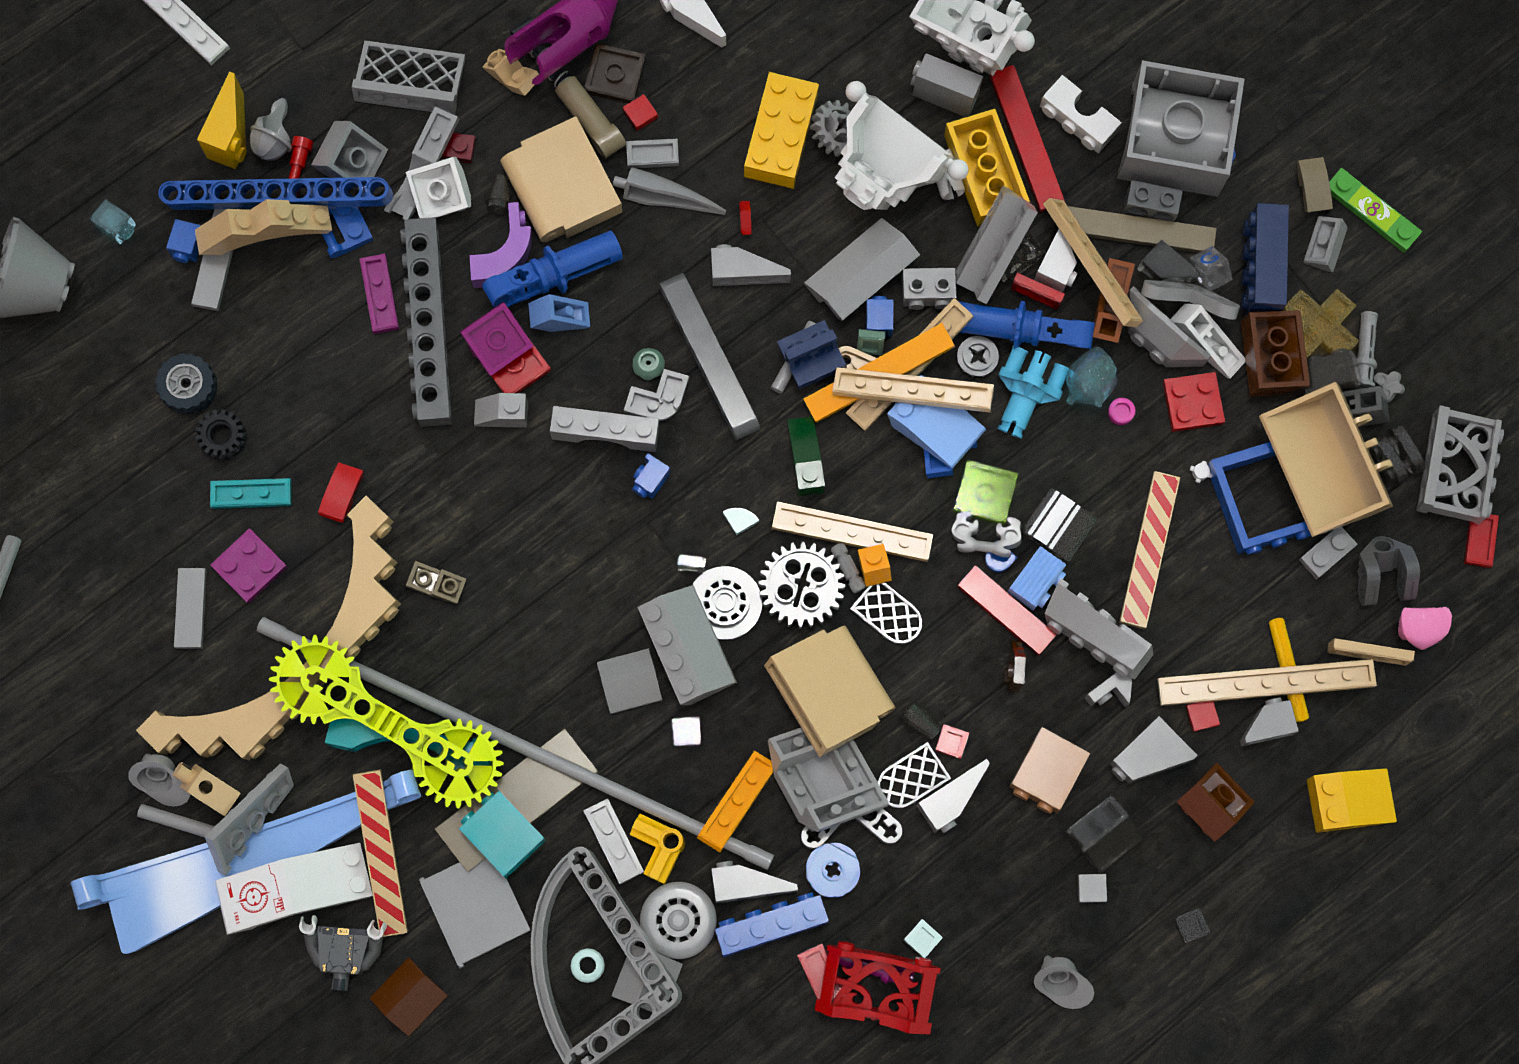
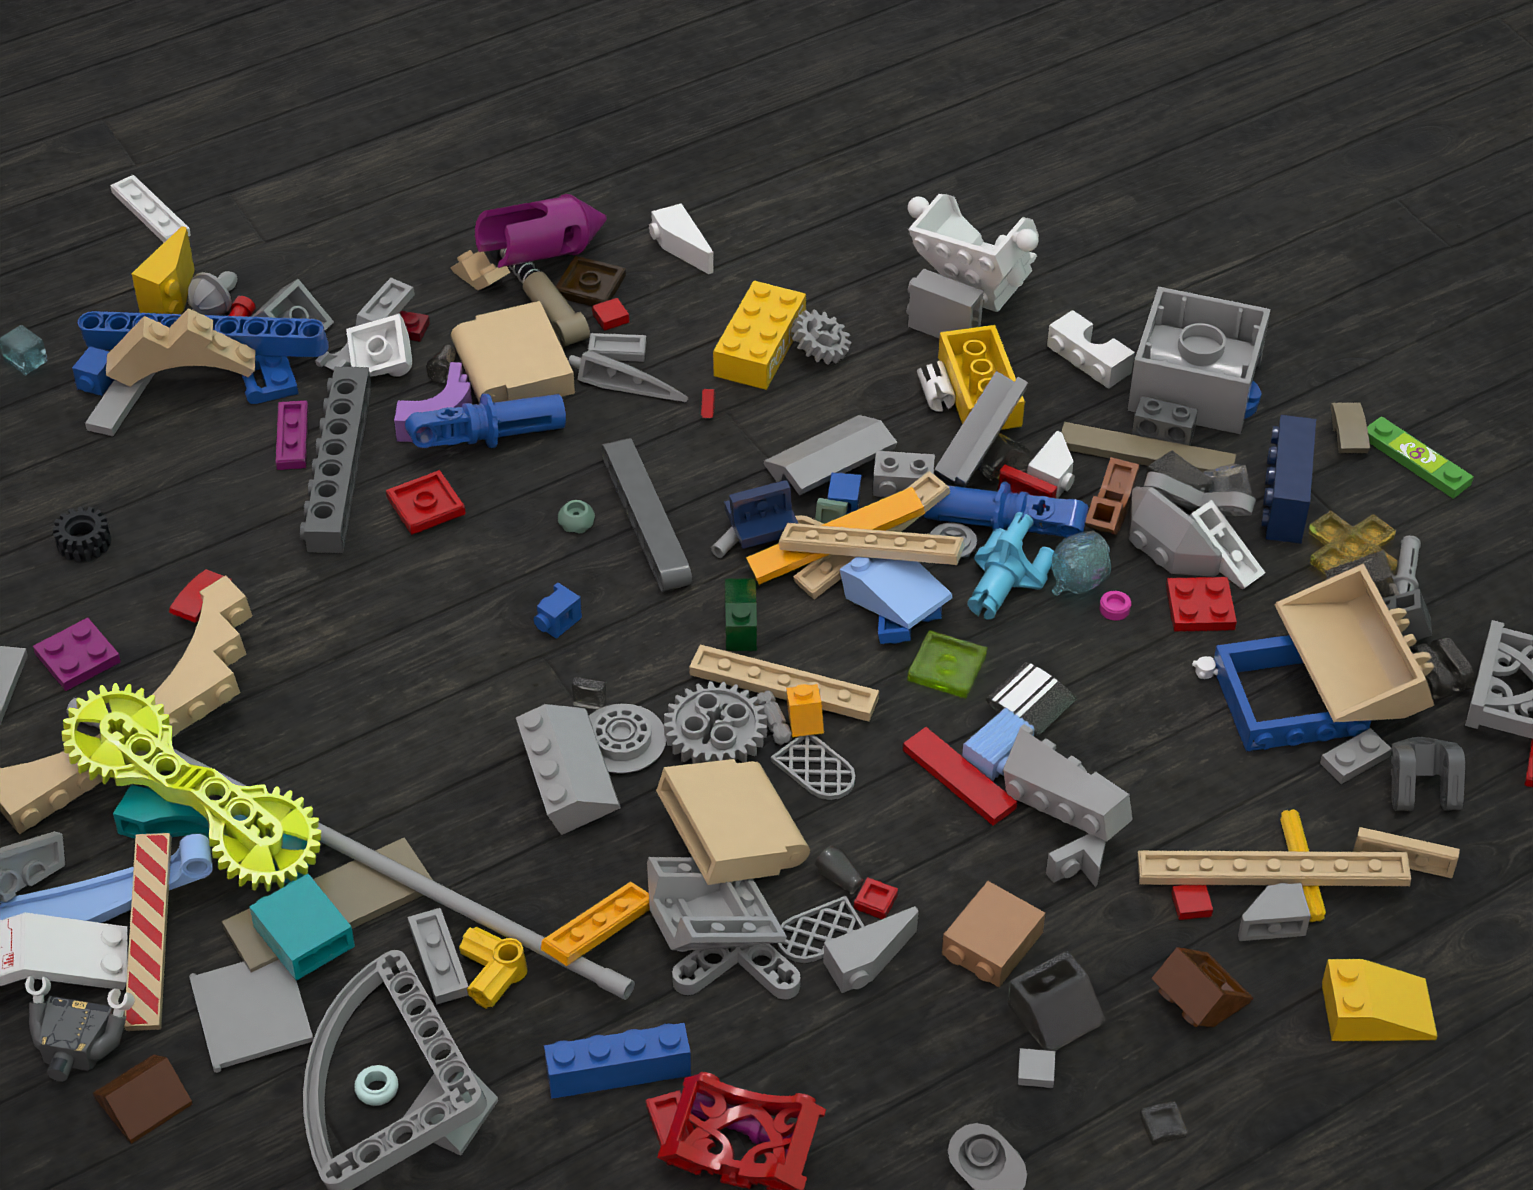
camera: 10 degrees right, 30 degrees down
black wheel [155,353,218,414] -> none
teal tile [210,478,292,509] -> none
light grey fence [352,41,466,115] -> none
dark tan slope [405,561,466,604] -> none
magenta bracket [460,302,533,376] -> none
light grey slope [474,393,528,427] -> none
medium blue slope [528,294,590,332] -> none
light grey arch [550,406,659,452] -> none
light grey slope [597,648,662,714] -> none
light grey plate [624,369,689,421] -> none
light grey wheel [640,882,717,959] -> none
tile [672,717,701,747] -> none
light grey slope [711,244,791,286] -> none
slope [712,861,798,903] -> none
light aqua tile [723,508,759,536] -> none
plate [806,842,860,898] -> none
white piece [835,81,968,210] -> none
light aqua plate [904,919,943,958] -> none
light grey helmet [952,512,1022,557] -> none
tile [985,540,1017,573] -> none
red tile [989,65,1065,213] -> none
dark brown wing [1003,640,1026,692] -> none
tan tile [1043,198,1143,327] -> none
light grey slope [1110,716,1198,783] -> none
tile [1119,471,1180,630] -> none
reddish brown slope [1241,310,1310,397] -> none
light grey slope [1303,216,1347,272] -> none
light grey piece [1374,371,1405,402] -> none
bright pink hair [1398,607,1452,650] -> none

